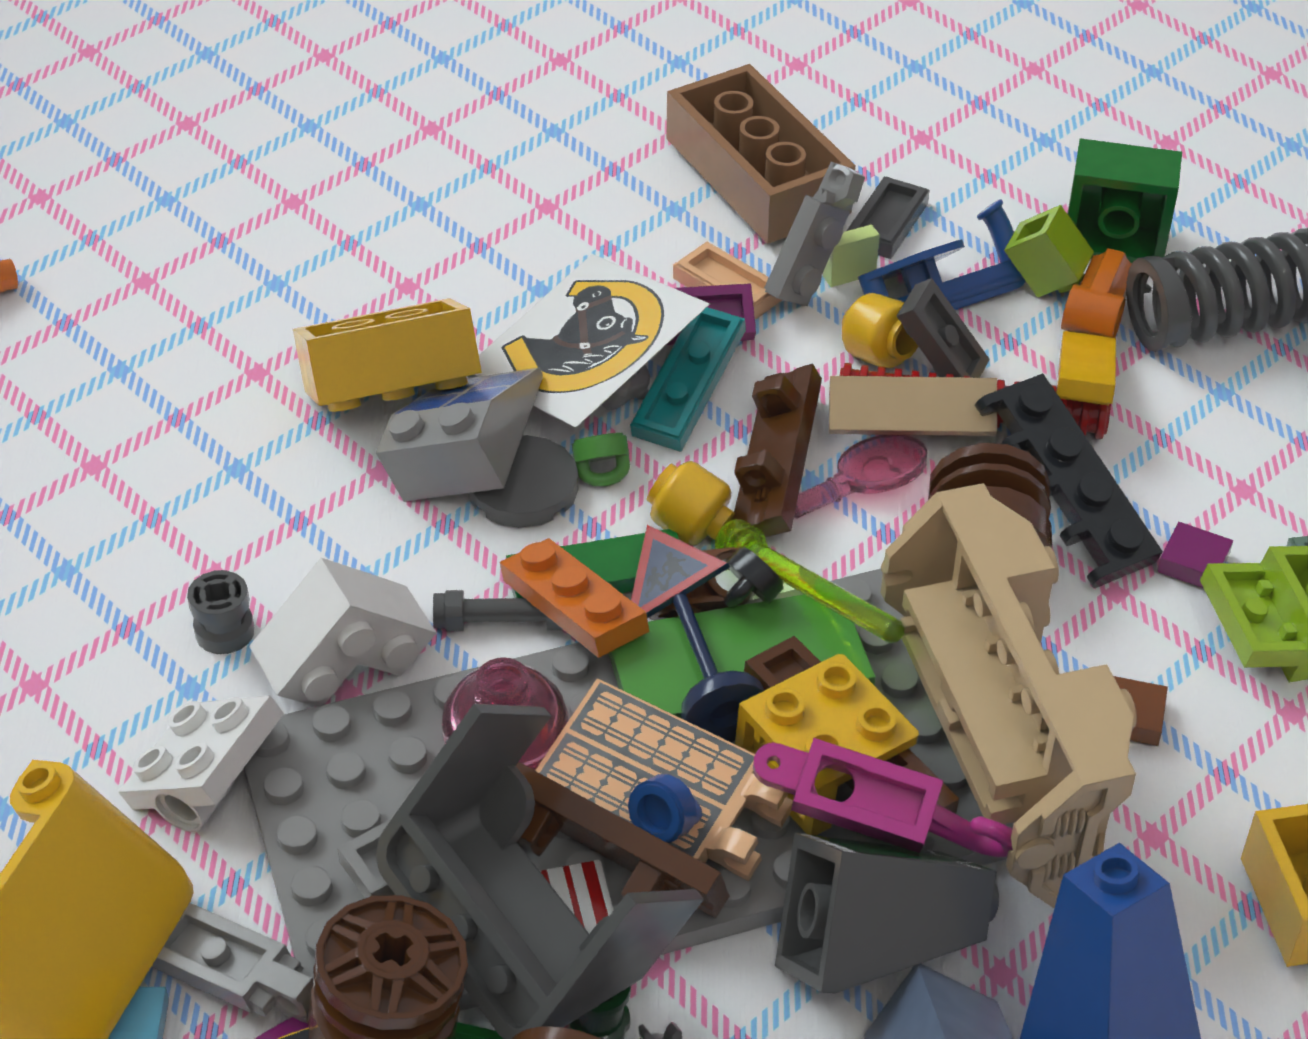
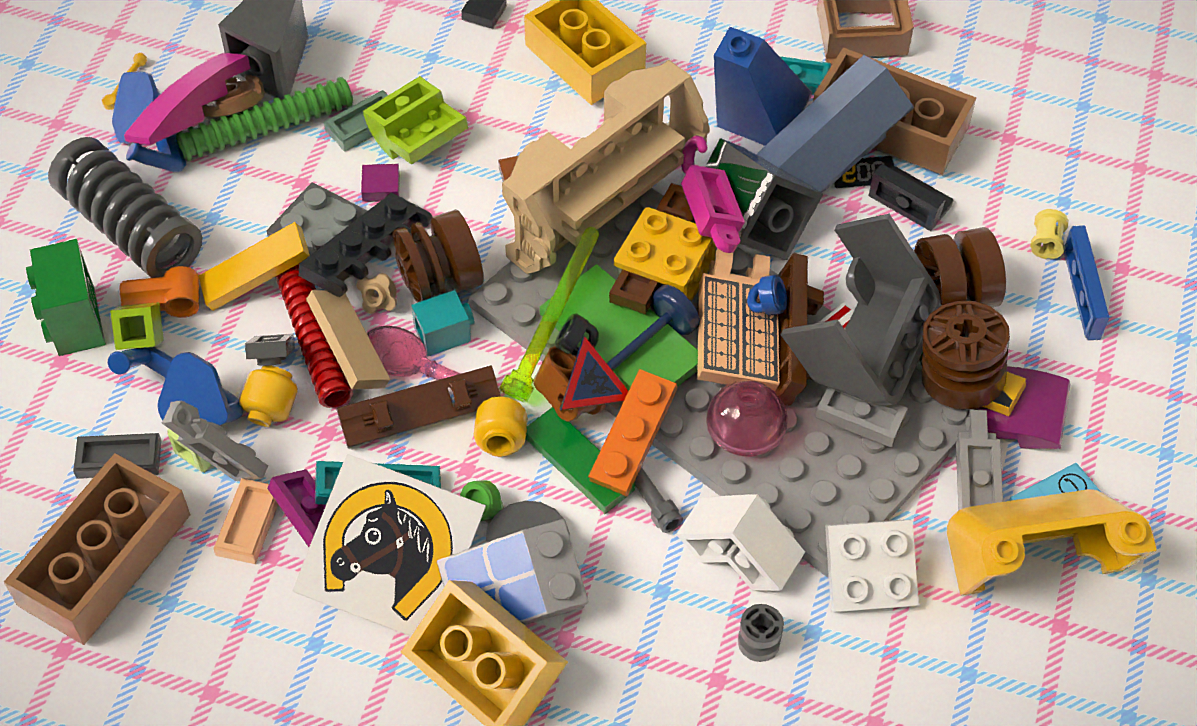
camera: 120 degrees left, 10 degrees up
none -> light grey piece [266,182,367,255]
none -> teal brick [411,290,475,357]

